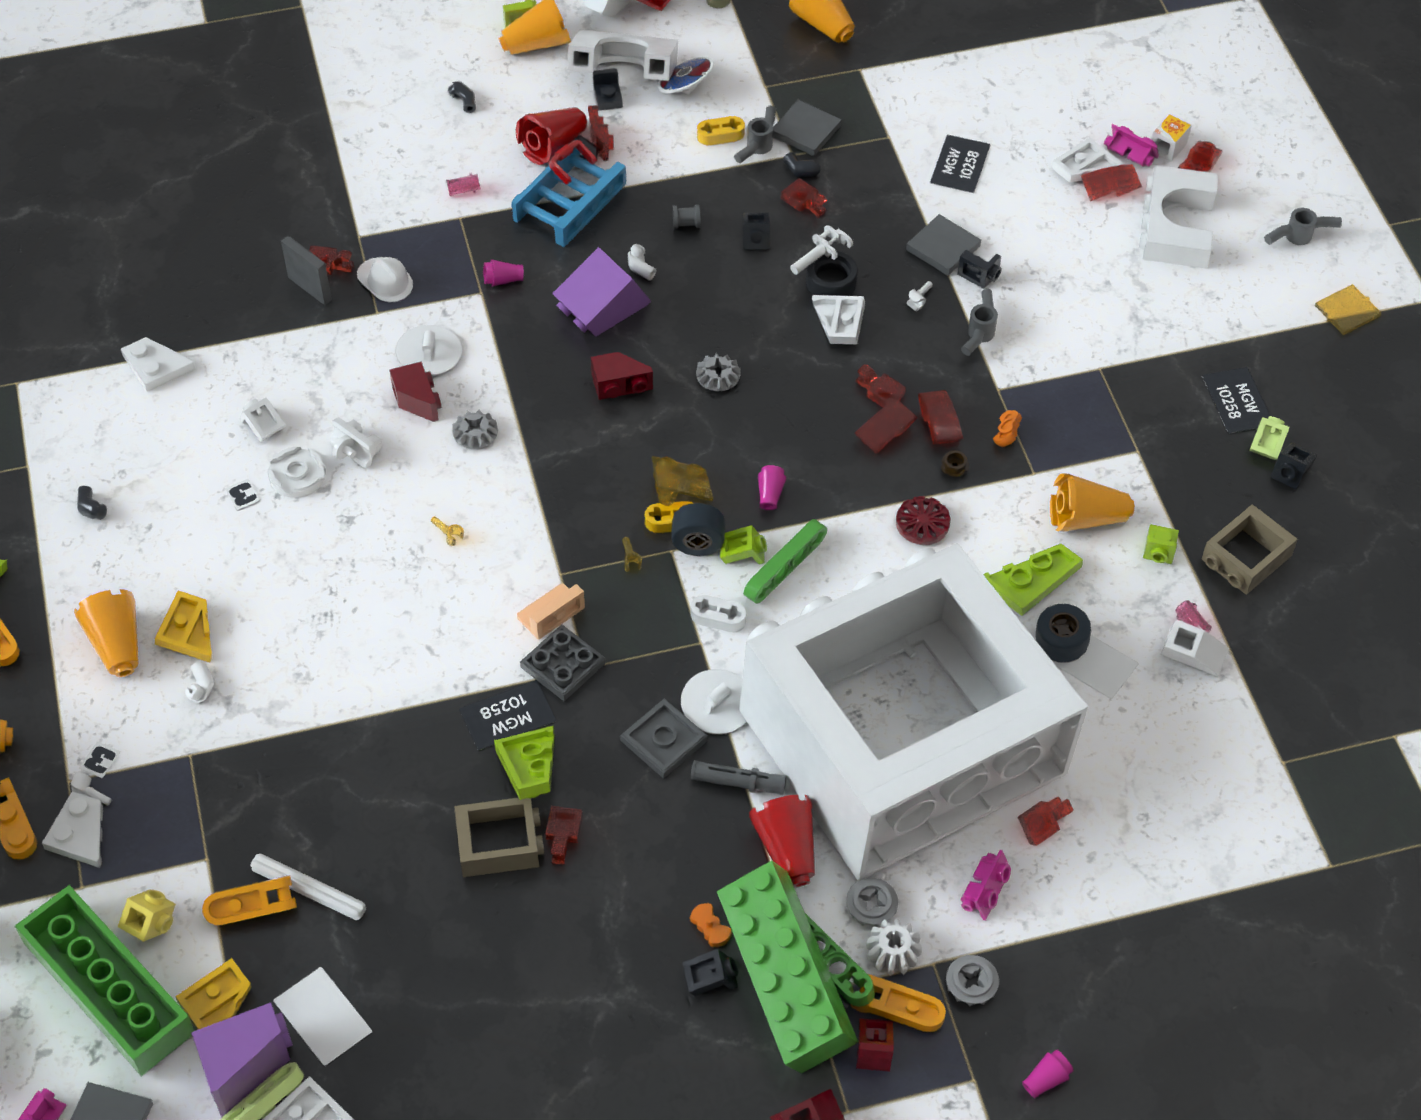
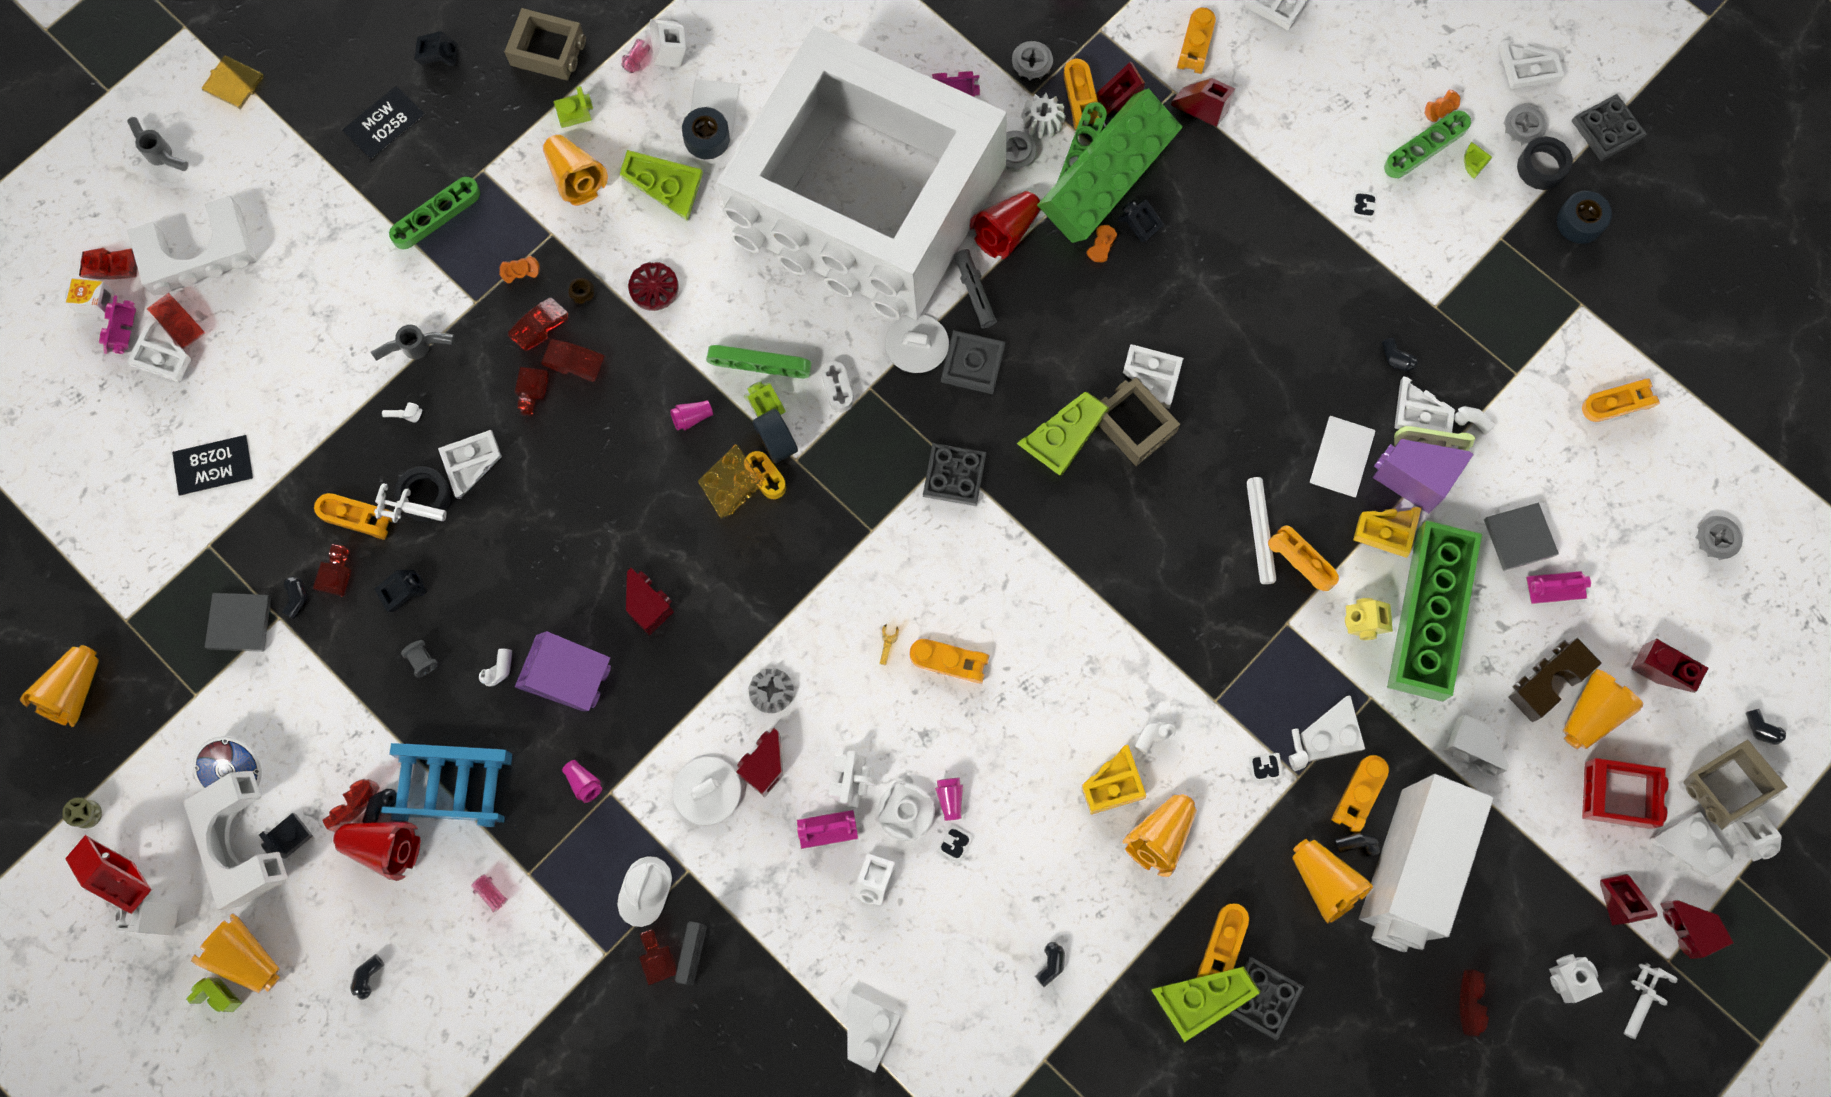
camera: 120 degrees left, 20 degrees up
black sticker [459,680,556,750] -> none
light nougat panel [517,583,585,640] -> none
clear red plate [545,806,583,865] -> none
red piece [549,140,597,185] -> none
clear yellow hand [622,537,642,572] -> none
light grey gear [696,353,741,391] -> none
yellow beam [697,116,745,145] -> none
dark grey piece [734,106,776,163] -> none
dark grey tile [906,214,981,276] -> none
black bracket [957,250,1002,289] -> none
yellowish green bracket [1249,416,1290,460] -> none
none -> light orange plate [314,493,392,540]
none -> bright green beam [389,177,480,250]
none -> dark pink hinge [797,810,858,849]
none -> light orange plate [910,639,990,684]
none -> dark pink cone [935,778,963,821]
none -> white wing [1123,344,1183,409]

